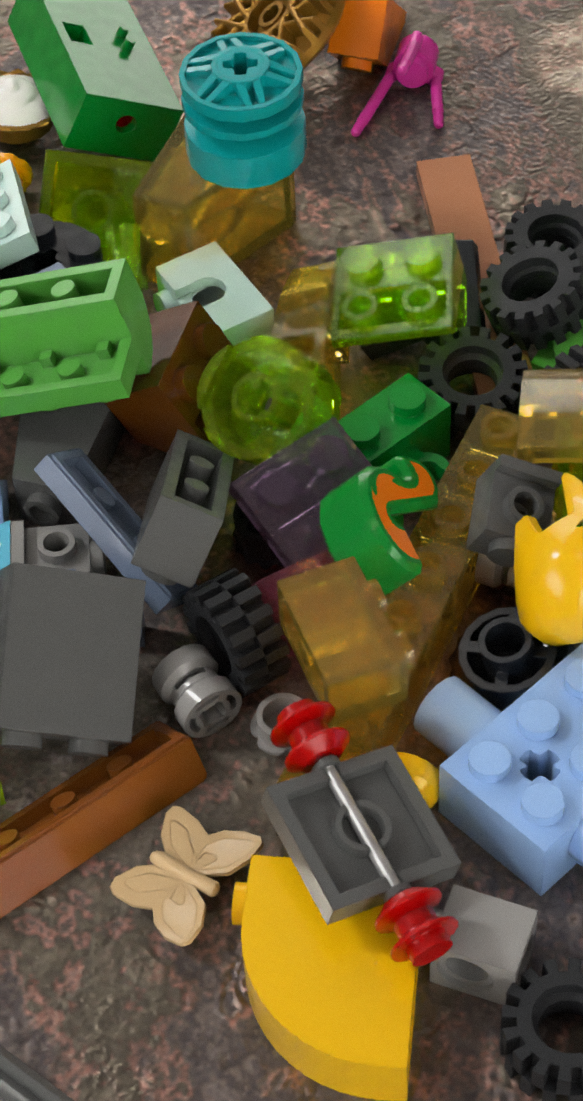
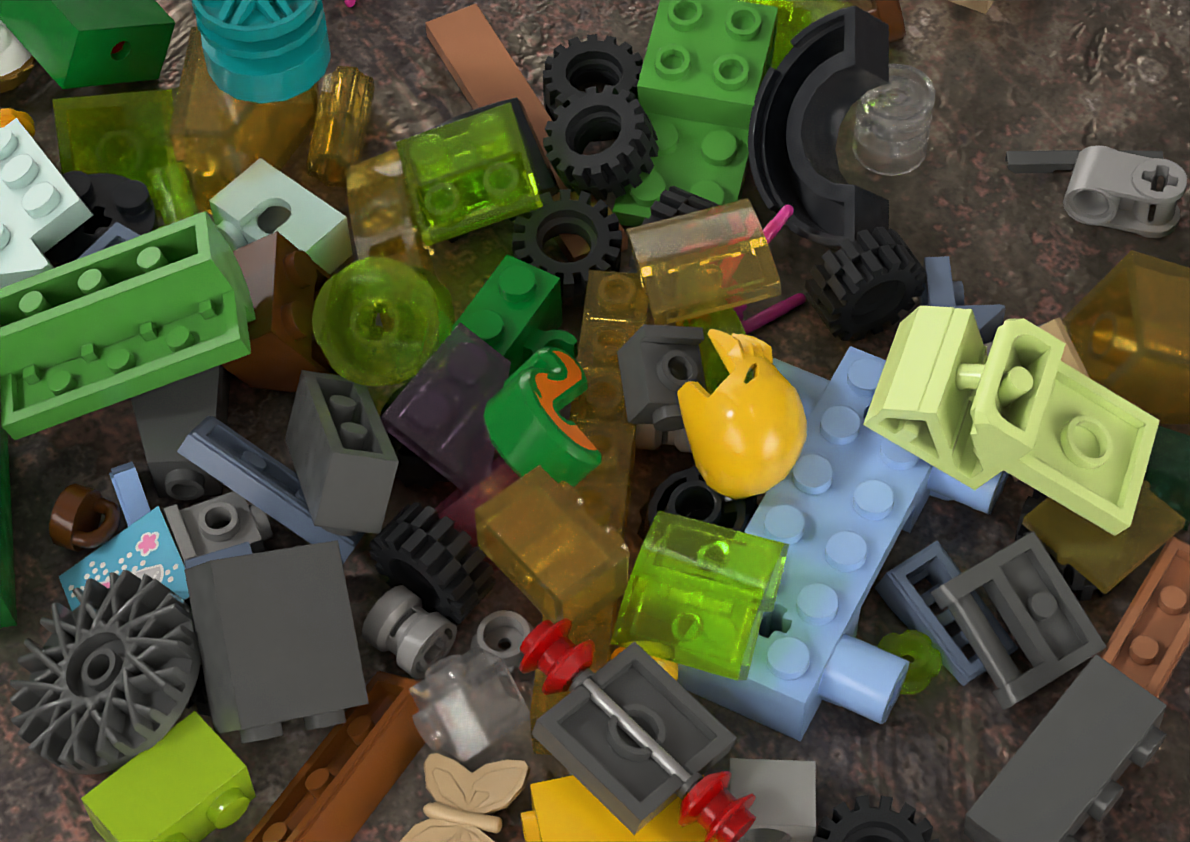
camera: 20 degrees left, 5 degrees up
none -> clear yellow axle [307,66,375,187]
none -> clear brick [408,646,532,762]
none -> clear neon green slope [610,511,789,681]

